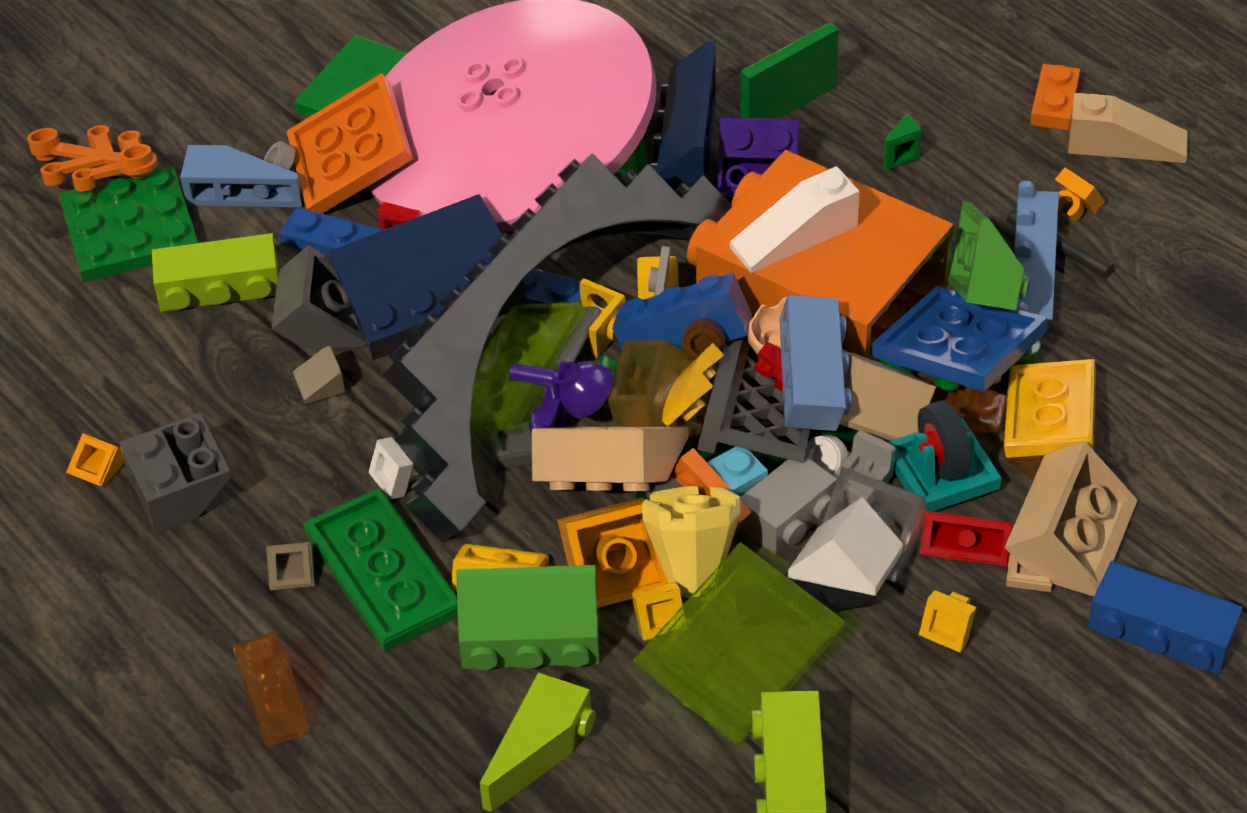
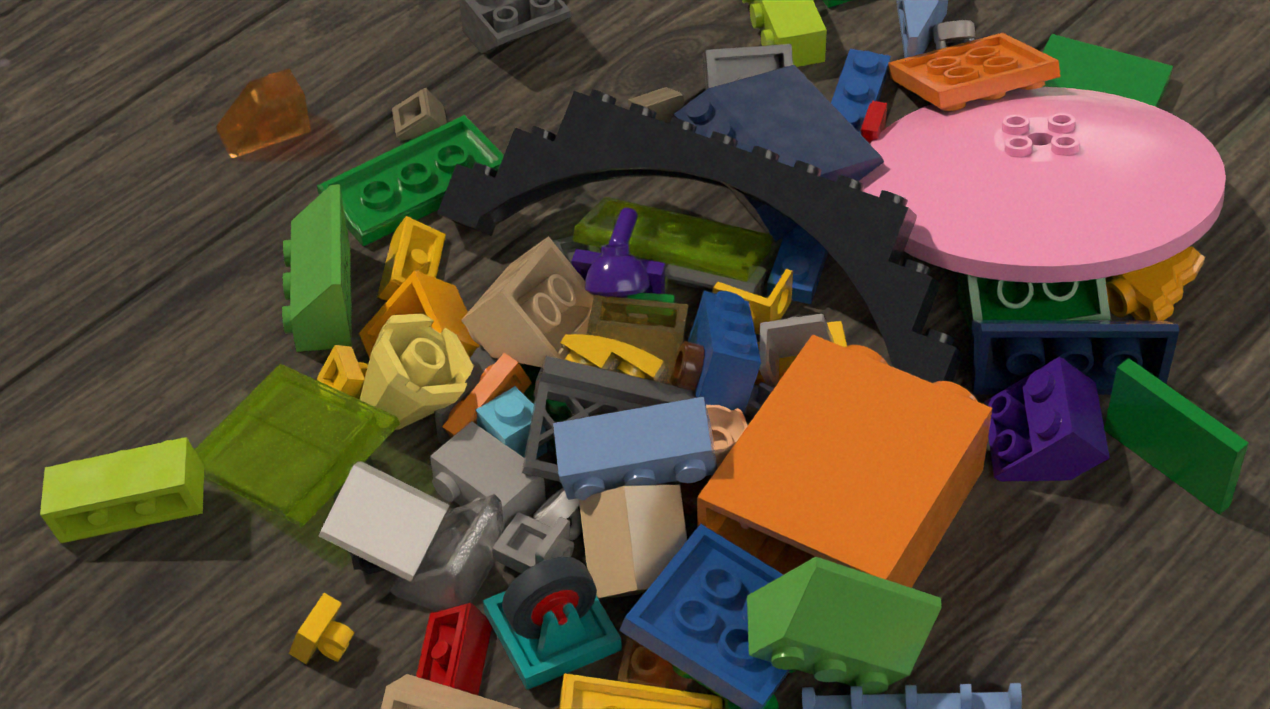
camera: 85 degrees right, 0 degrees up
lime slope [480,673,596,812] -> none
white slope [730,166,860,273] -> none
green slope [883,114,922,170] -> none

